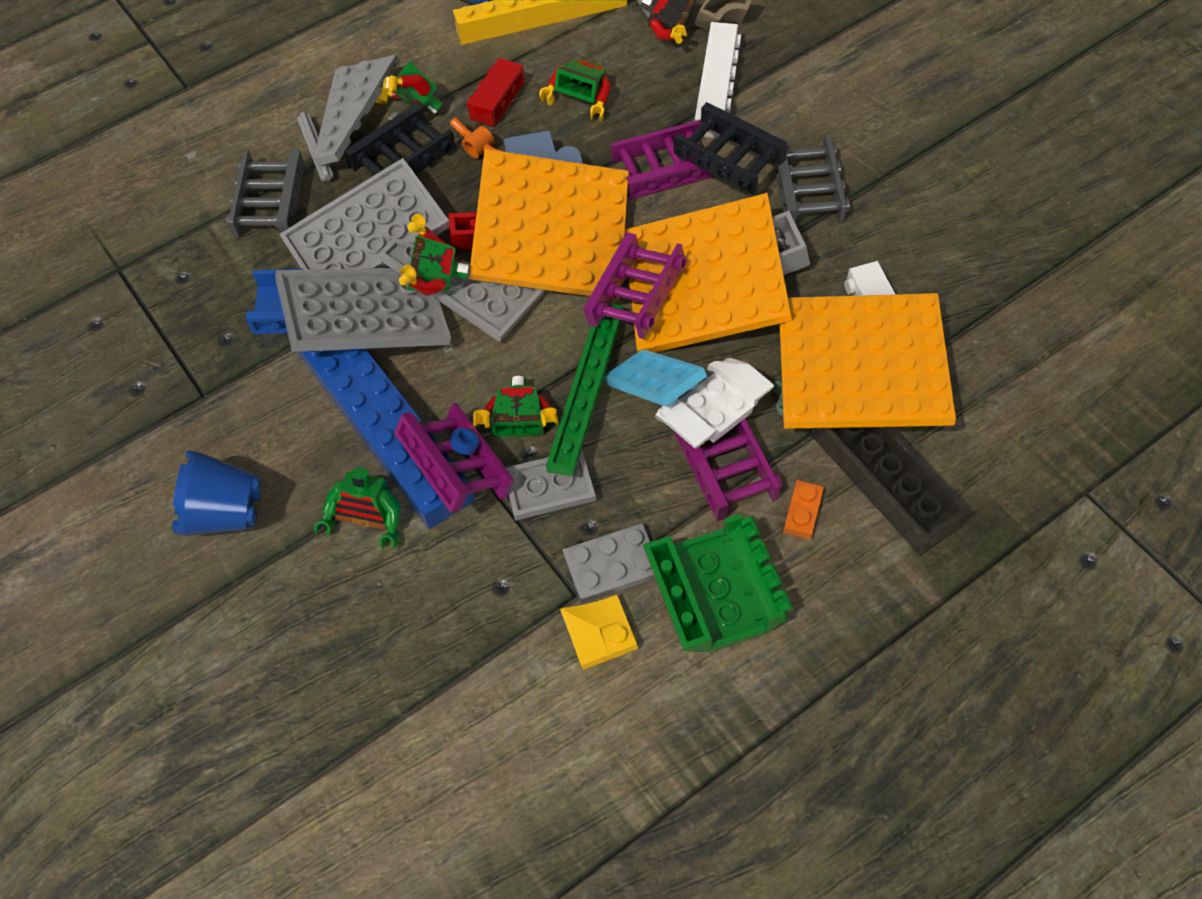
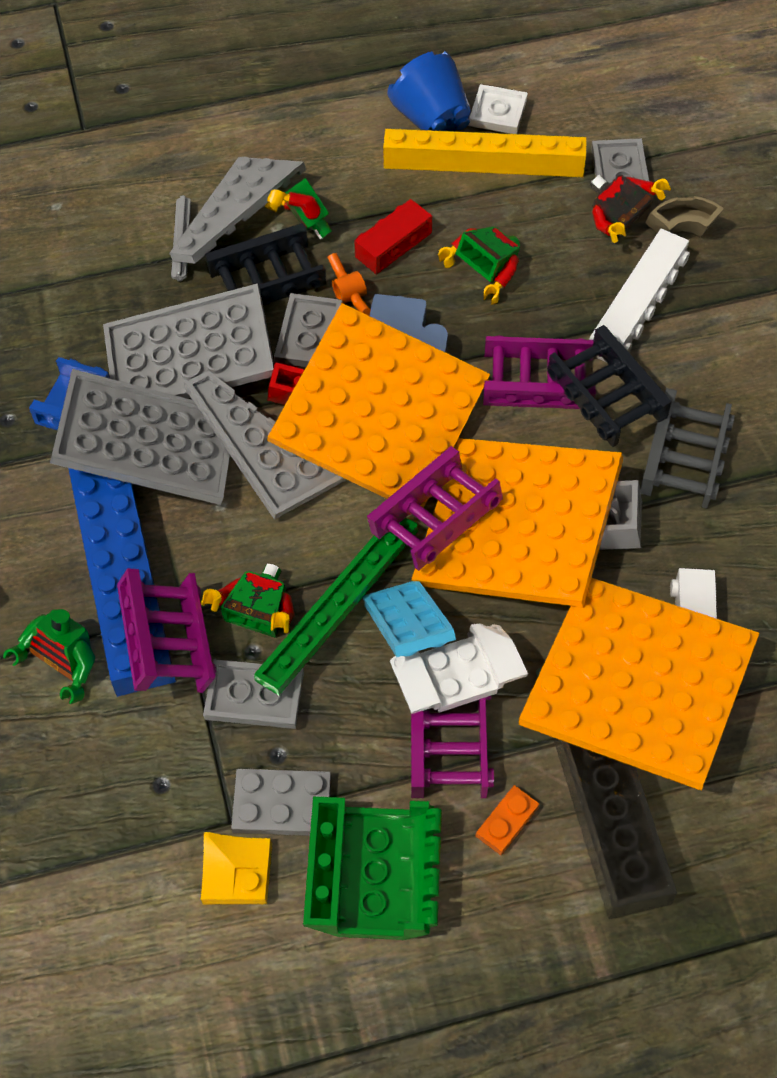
camera: 20 degrees right, 0 degrees up
dark grey fence [226,149,305,237] -> none
torso [399,214,469,296] -> none
blue tile [450,428,479,455] -> none
none -> light grey plate [274,293,343,367]

